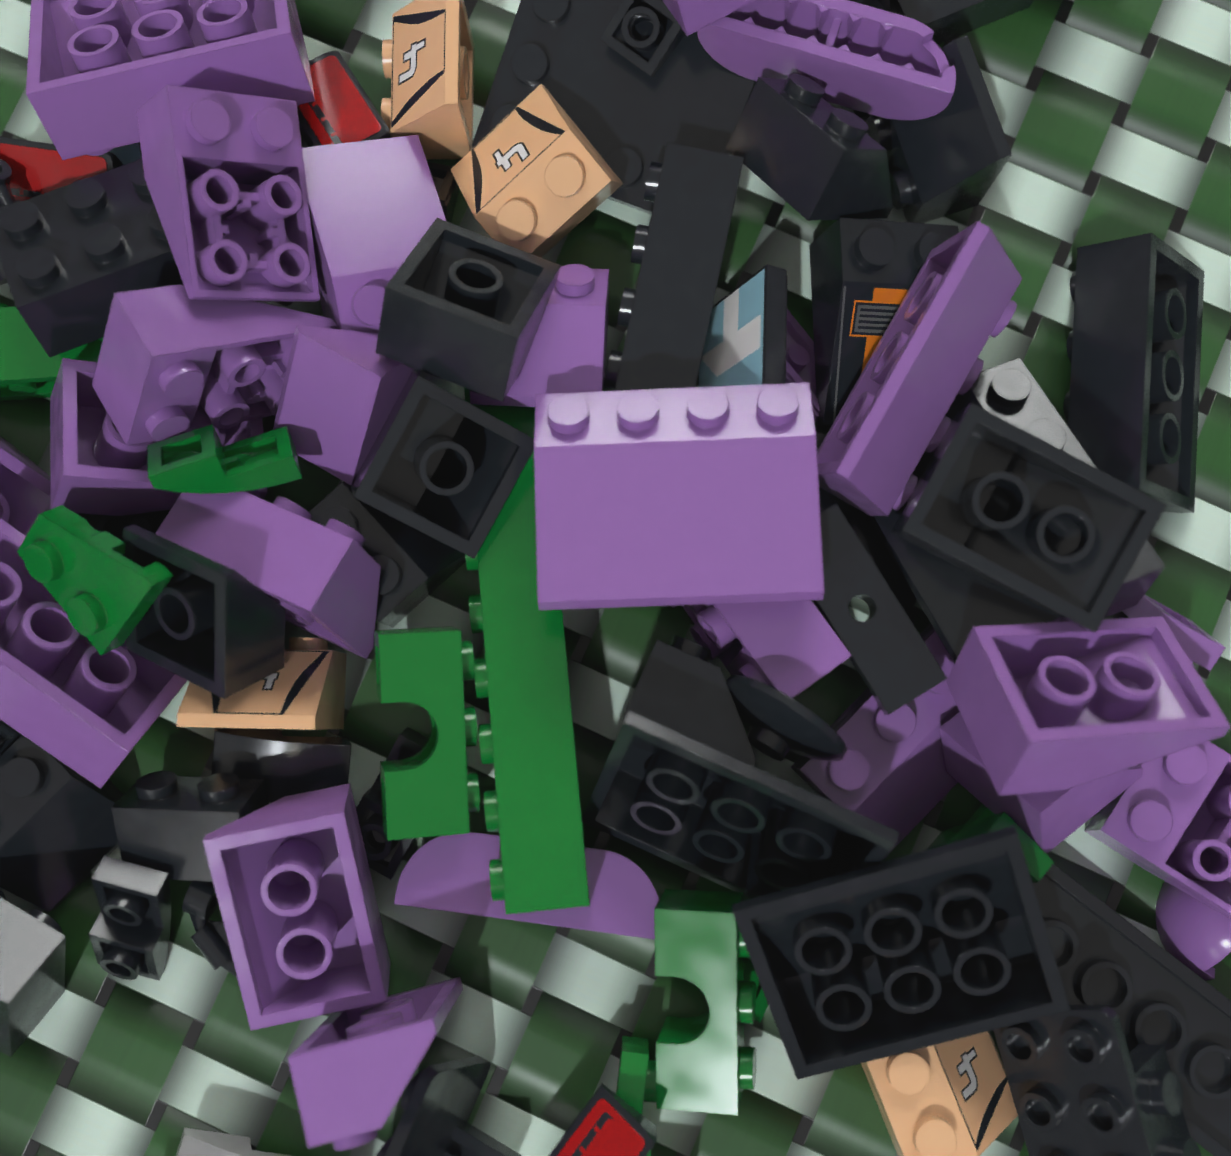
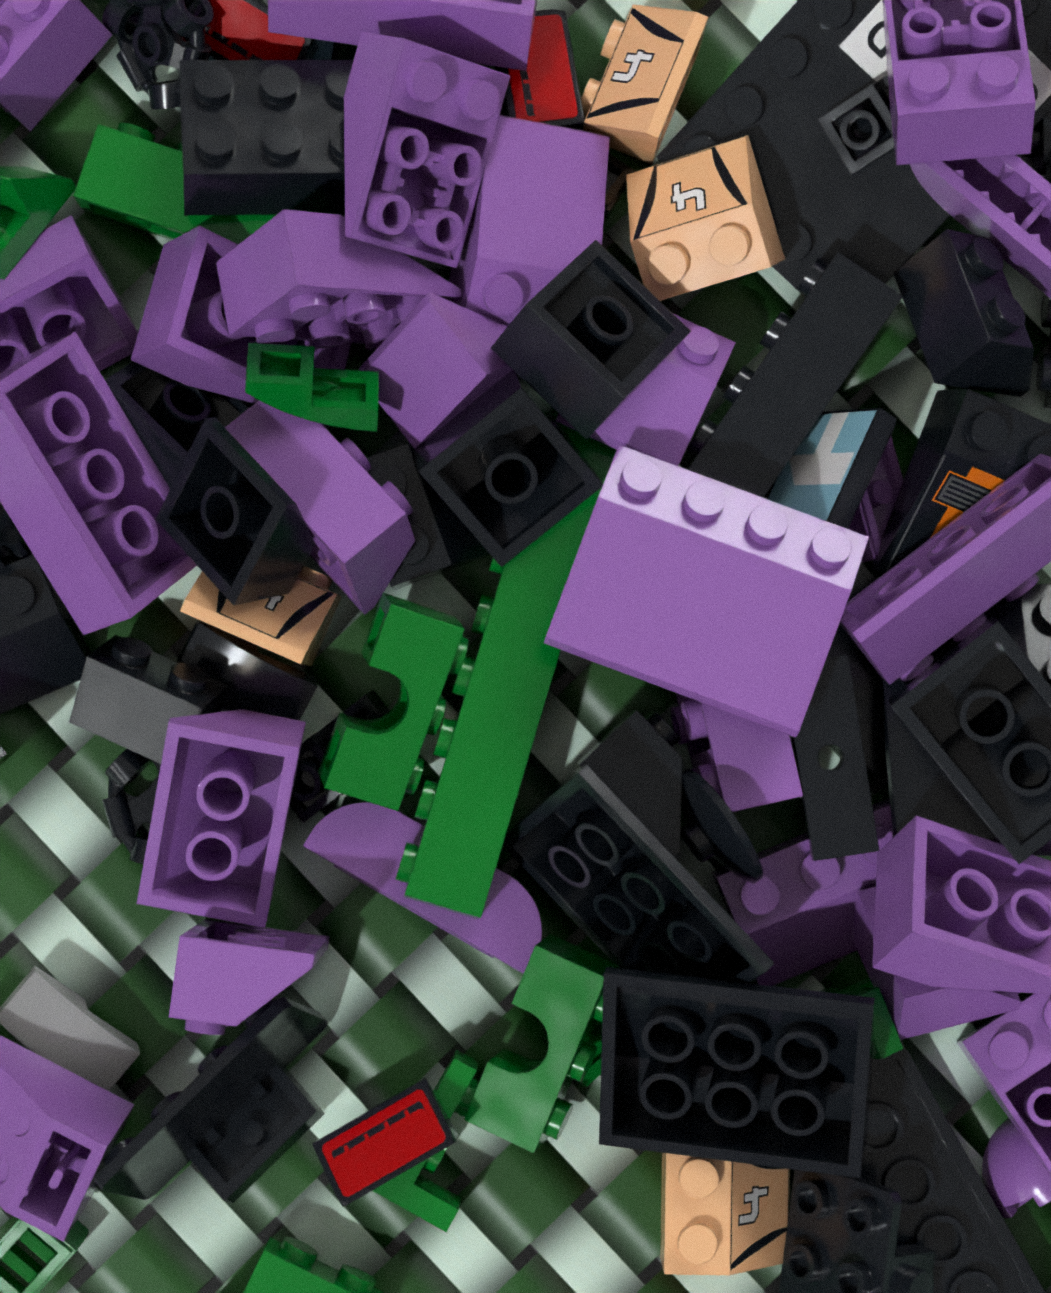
camera: 20 degrees right, 5 degrees up
green wing [17,505,173,656] -> none
black slope [89,856,171,981] -> none

